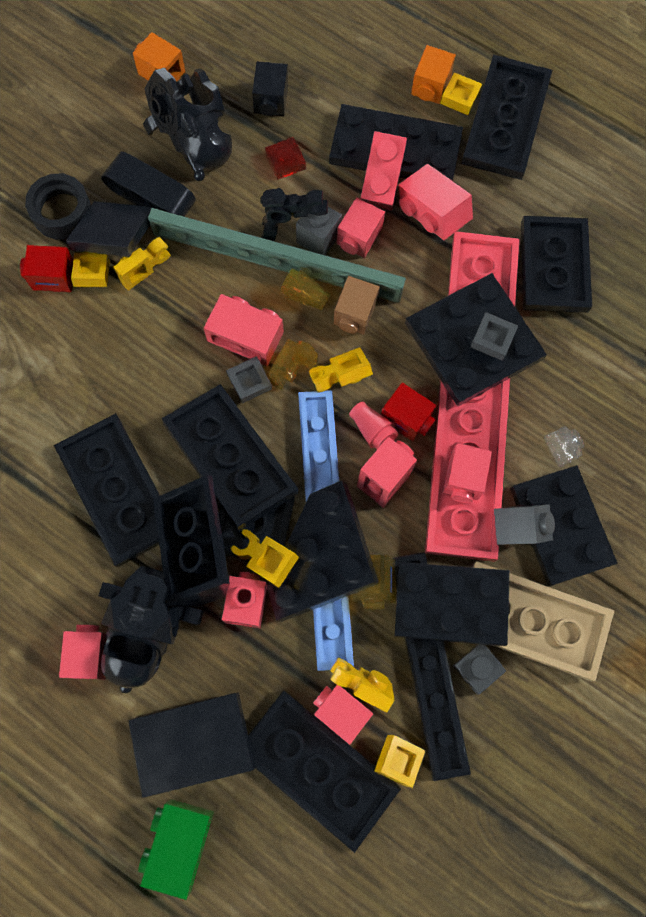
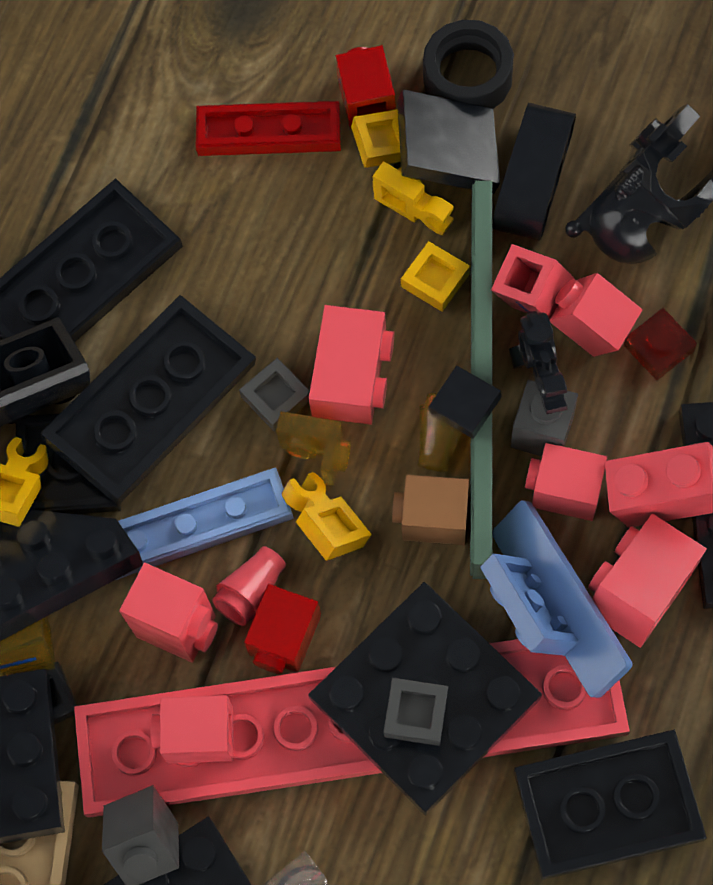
camera: 85 degrees right, 5 degrees down
none -> red tile [196,101,341,156]
none -> yellow plate [401,241,470,312]
none -> black tile [428,365,502,439]
none -> medium blue bracket [480,500,633,698]
none -> coral brick [491,244,574,319]
none -> coral brick [549,273,643,357]

